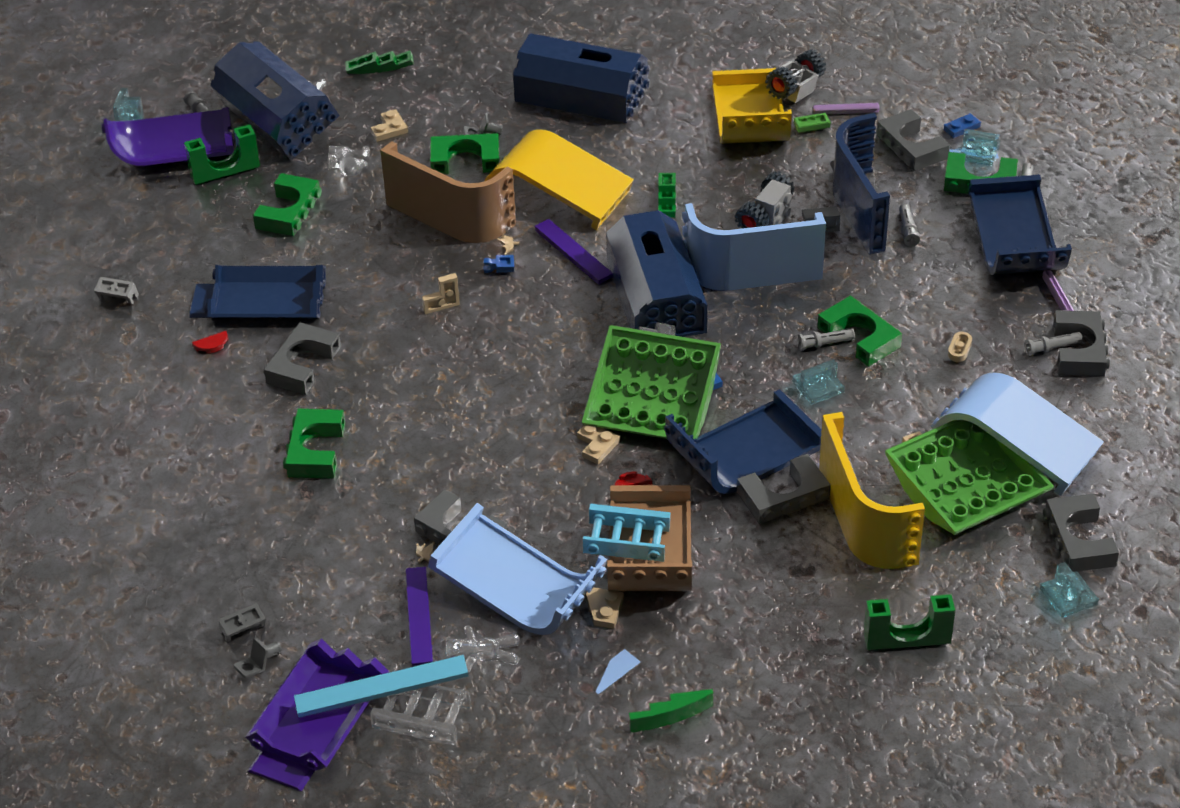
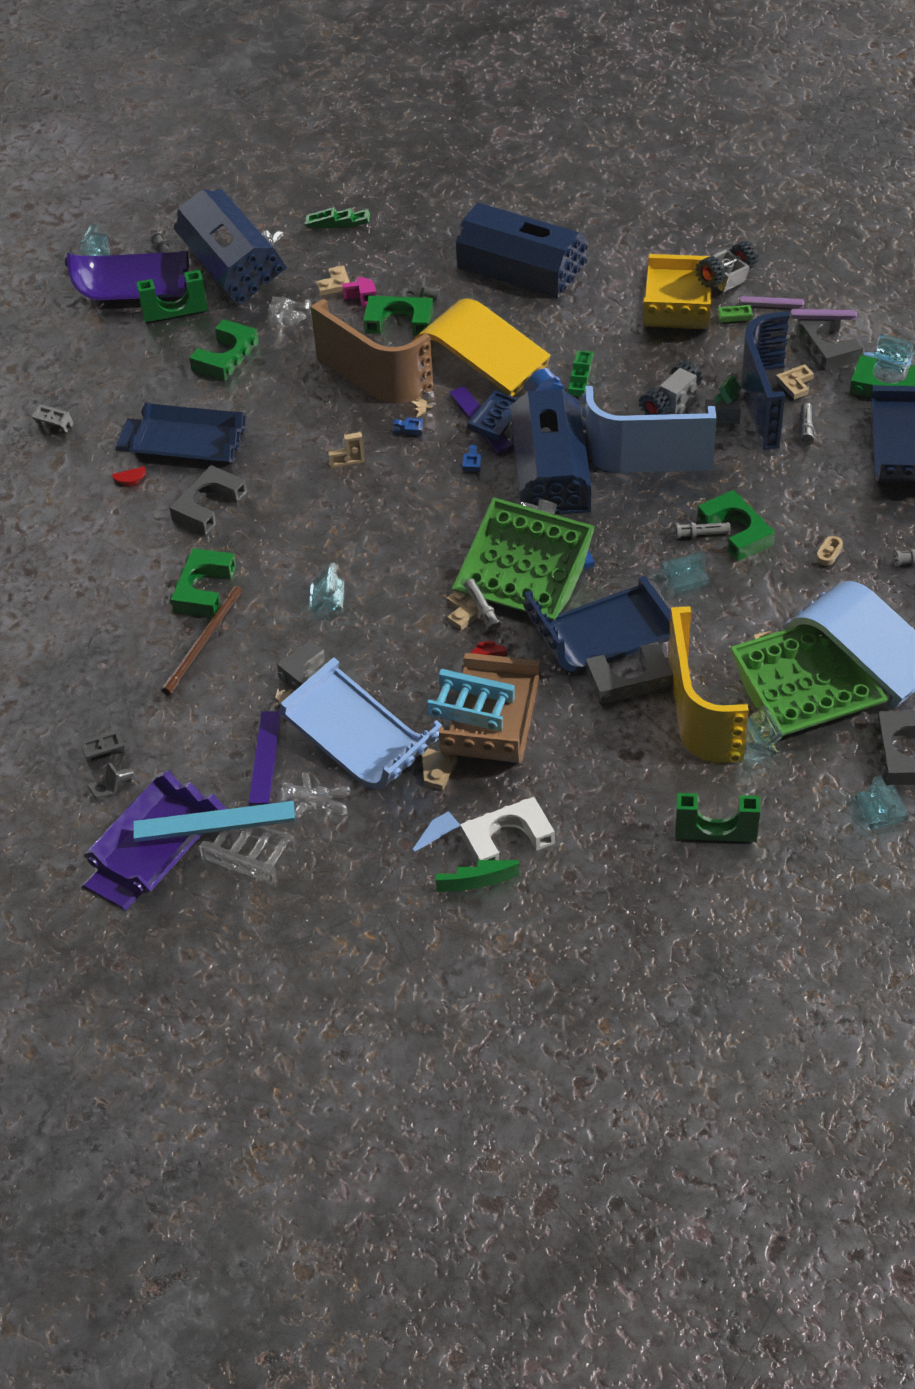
camera: 10 degrees right, 5 degrees up
blue plate [943,113,981,138] -> none
none -> reddish brown piece [161,585,242,696]
none -> clear light blue bracket [309,562,345,612]
none -> dark pink brick [342,277,376,306]
none -> white arch [460,797,555,866]
none -> blue plate [462,445,481,472]
none -> light grey pin [464,579,502,632]
none -> dark blue plate [467,390,518,441]
none -> blue brick [523,368,564,391]
none -> green plate [714,374,742,404]
none -> clear light blue bracket [746,705,784,758]
none -> tan plate [776,364,814,400]
none -> lavender axle [790,309,857,320]

